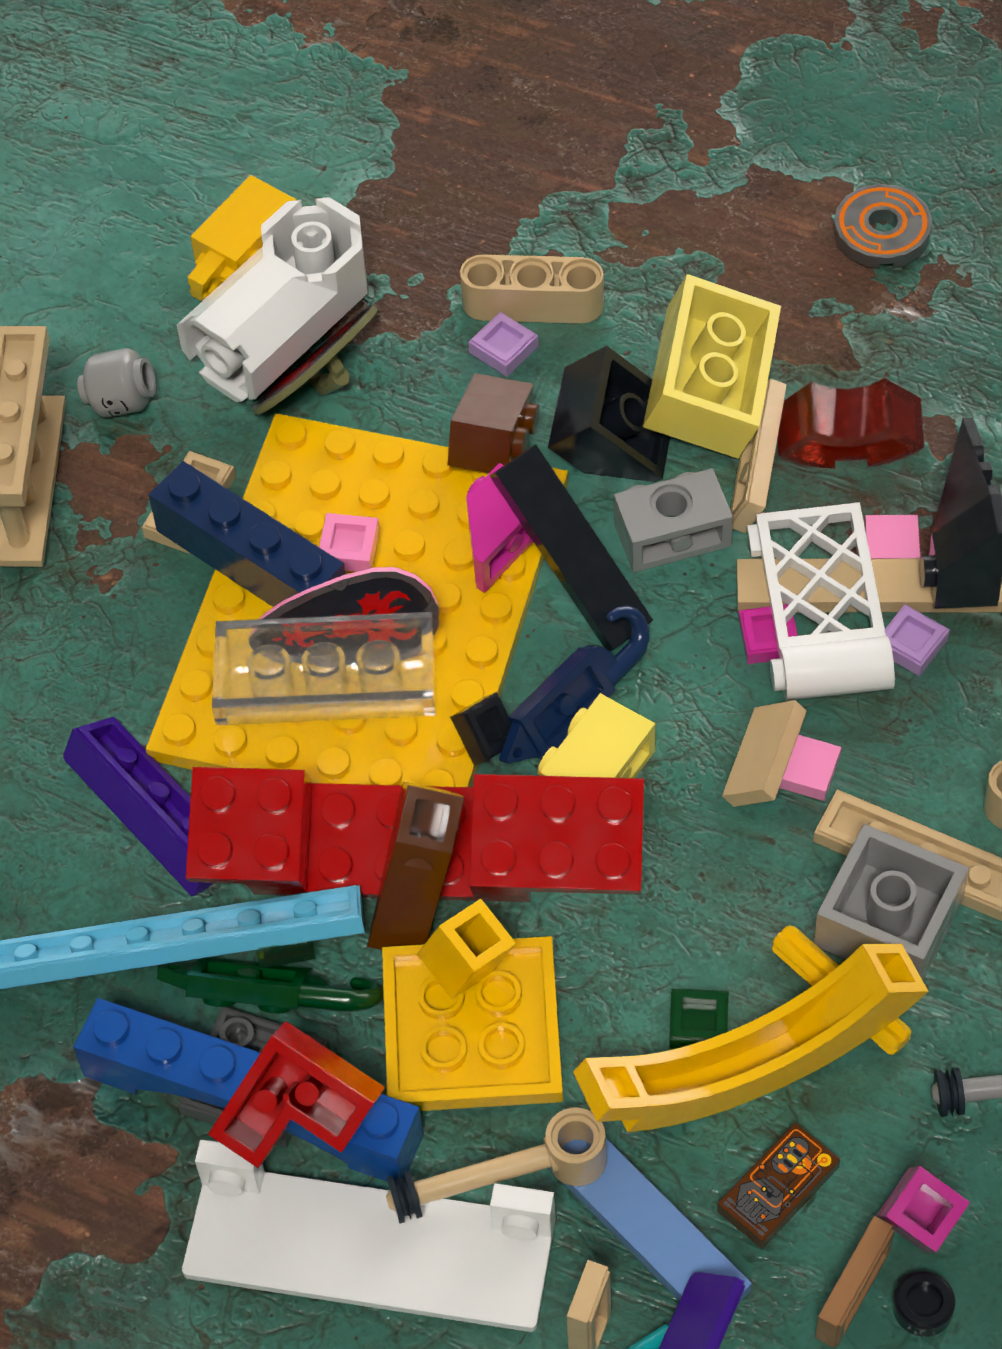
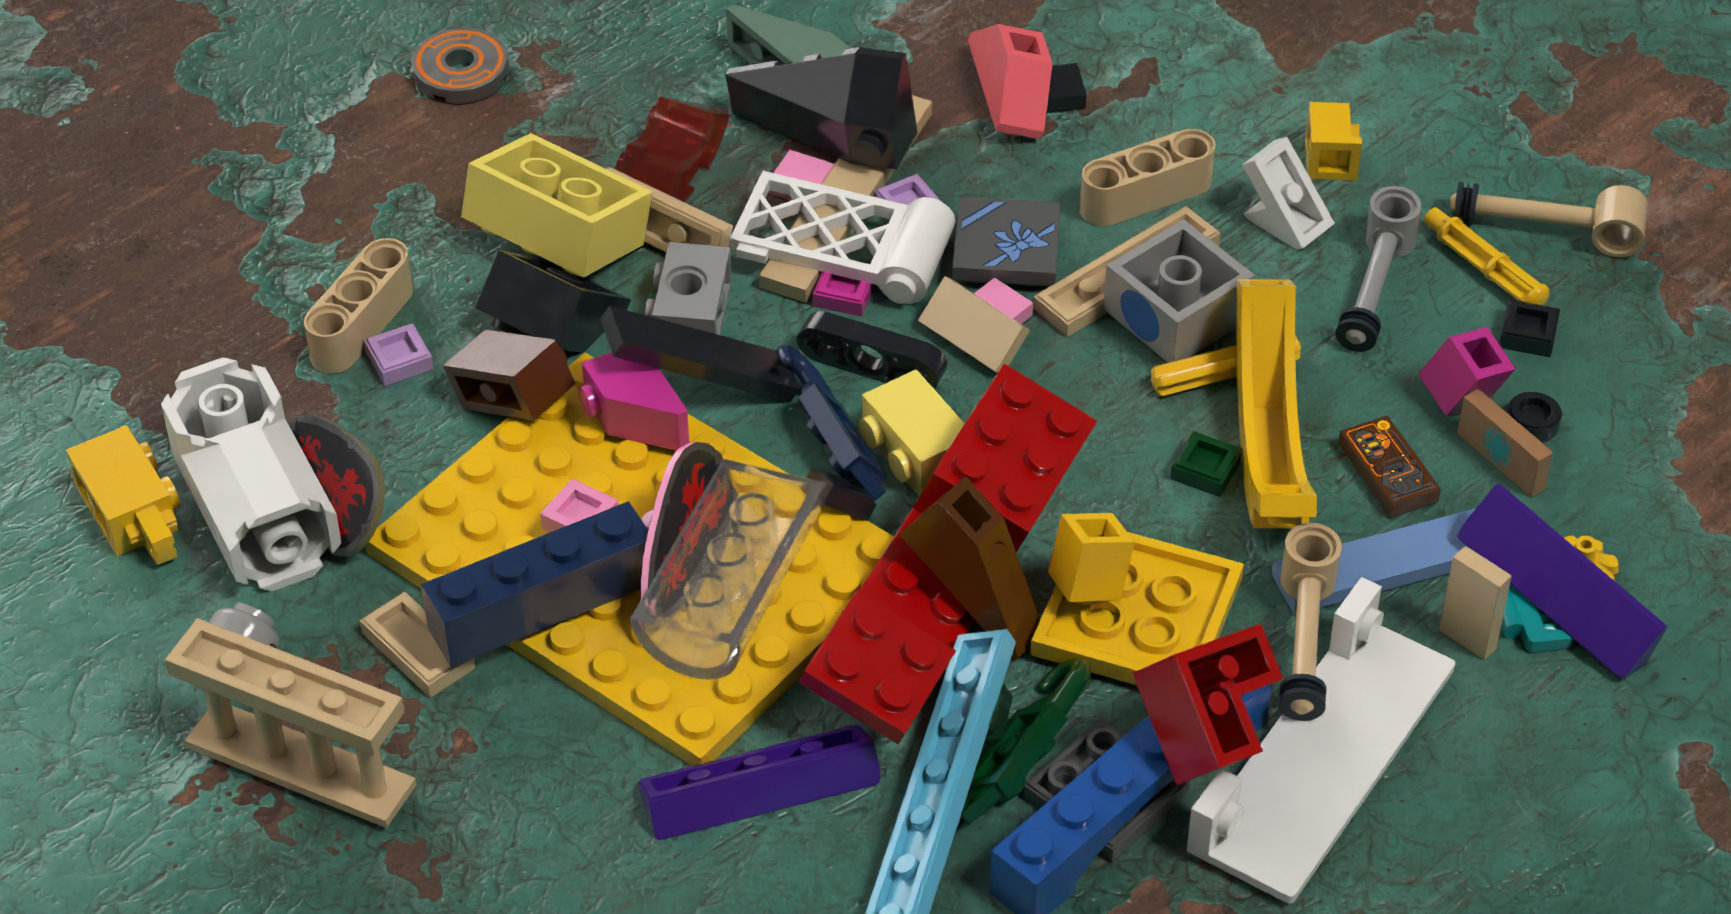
camera: 70 degrees left, 10 degrees down
none -> black beam [797,311,947,390]
none -> dark grey tile [952,197,1061,287]

